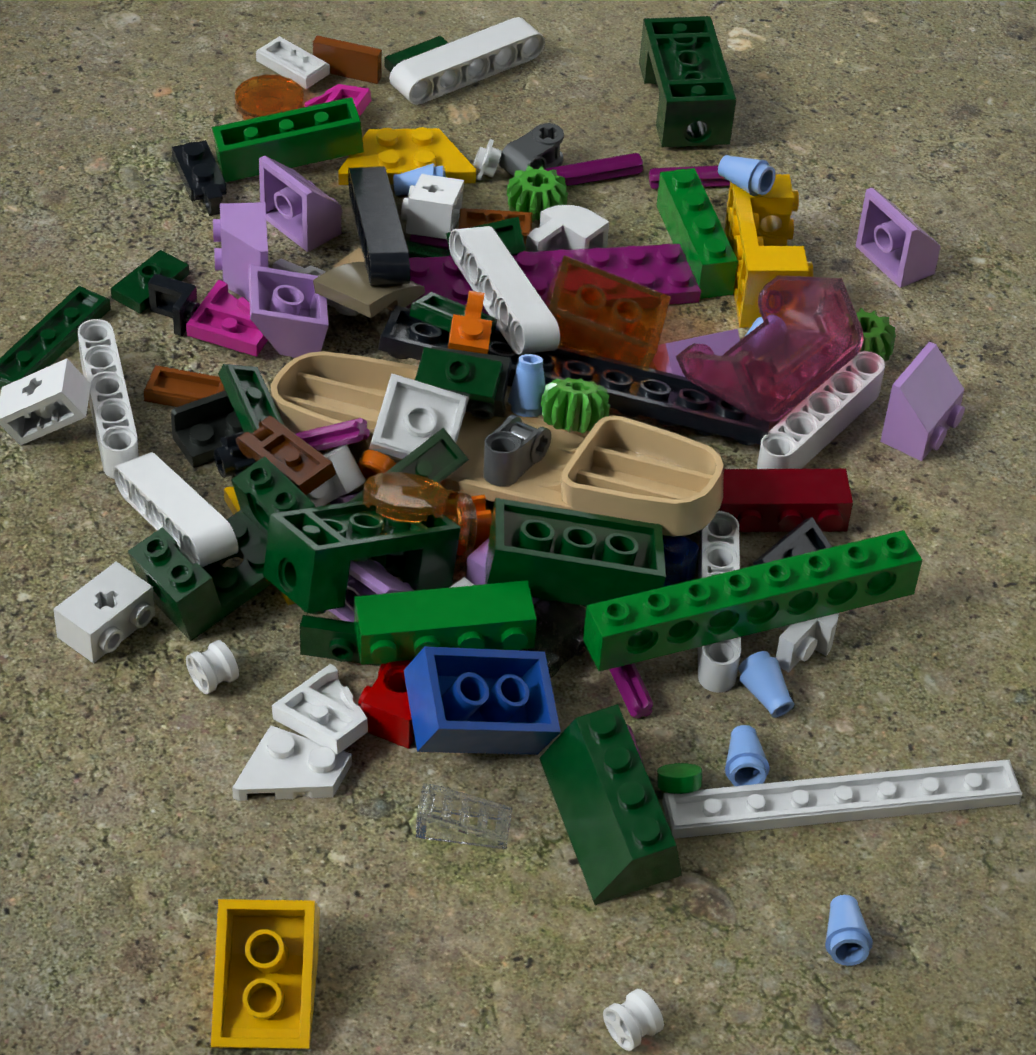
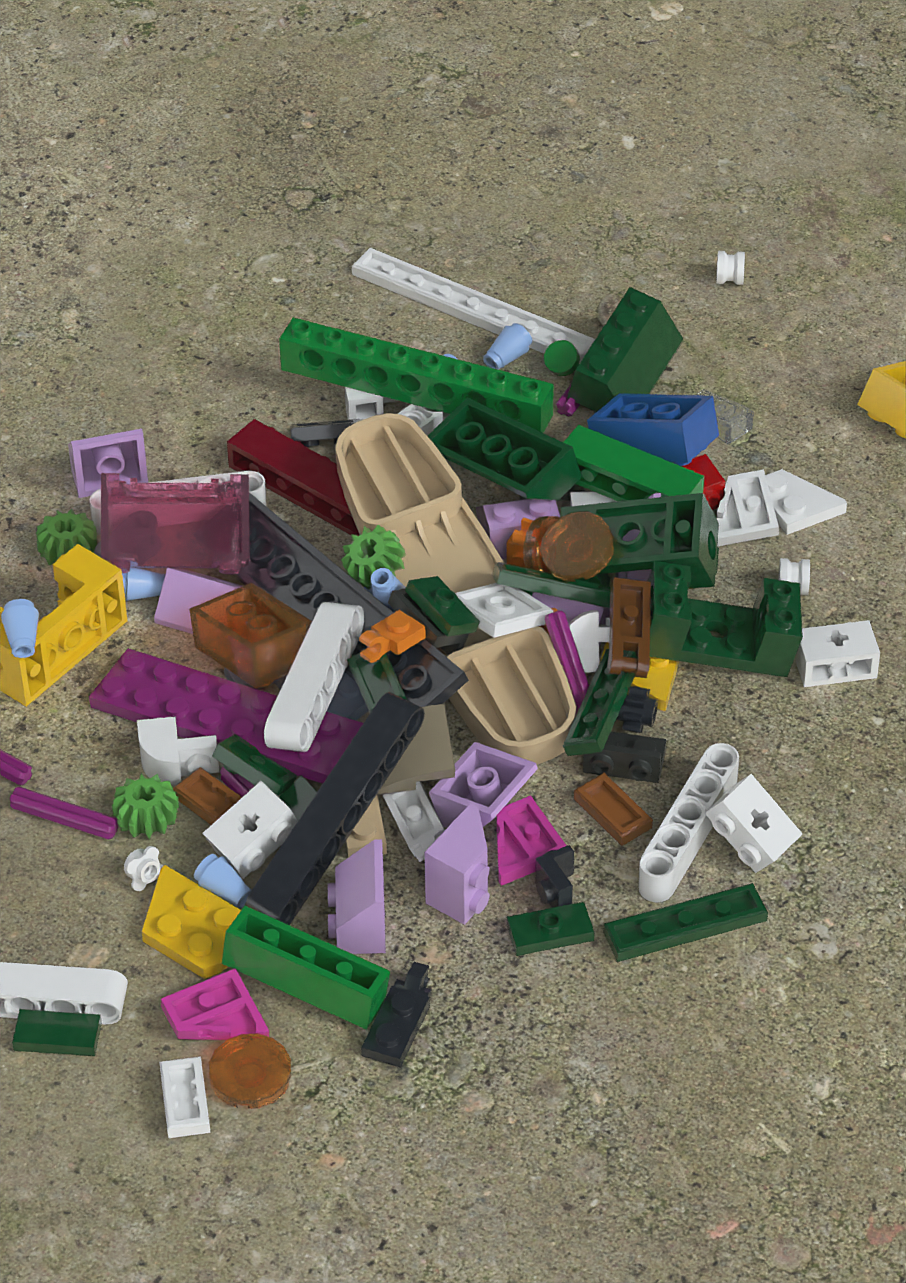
camera: 135 degrees left, 0 degrees up
white beam [113,452,238,567] -> none
dark orange tile [313,35,382,84] -> none
dark grey piece [483,415,551,486] -> none
dark grey piece [499,123,564,176] -> none
green brick [656,168,738,299] -> none
light blue cone [825,895,873,966] -> none

